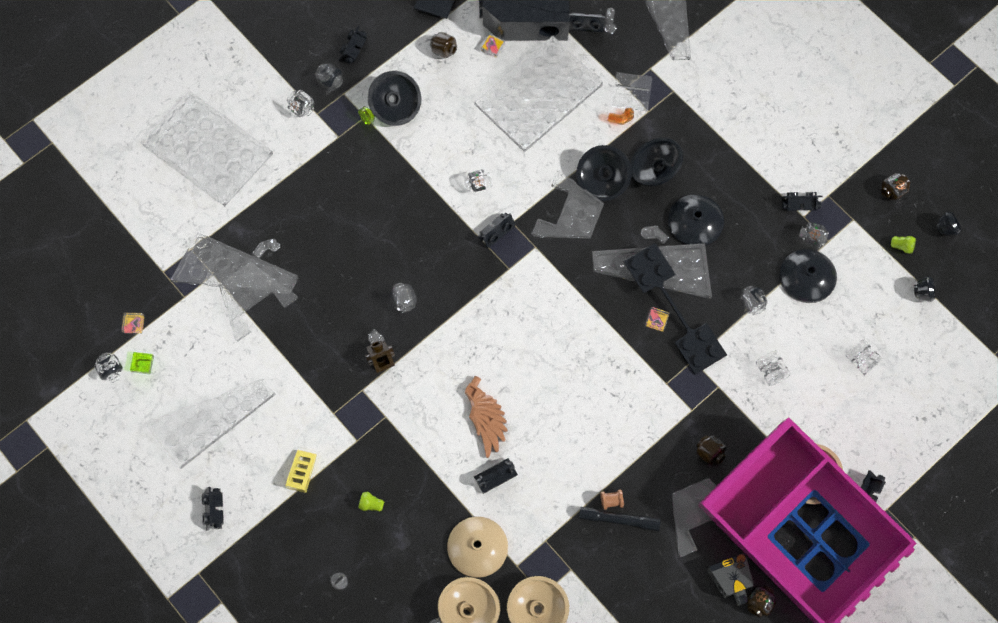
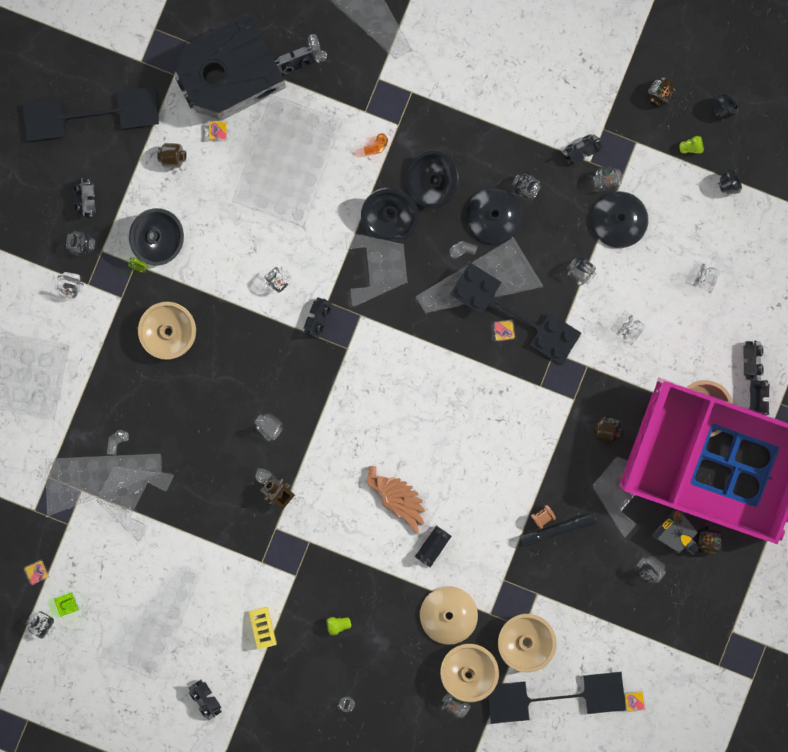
camera: 30 degrees left, 15 degrees up
clear slope [612,72,652,112] -> none
none -> tan dish [138,302,196,360]
none -> head [512,172,541,200]
none -> clear head [636,555,666,584]
none -> black hinge [743,340,764,380]

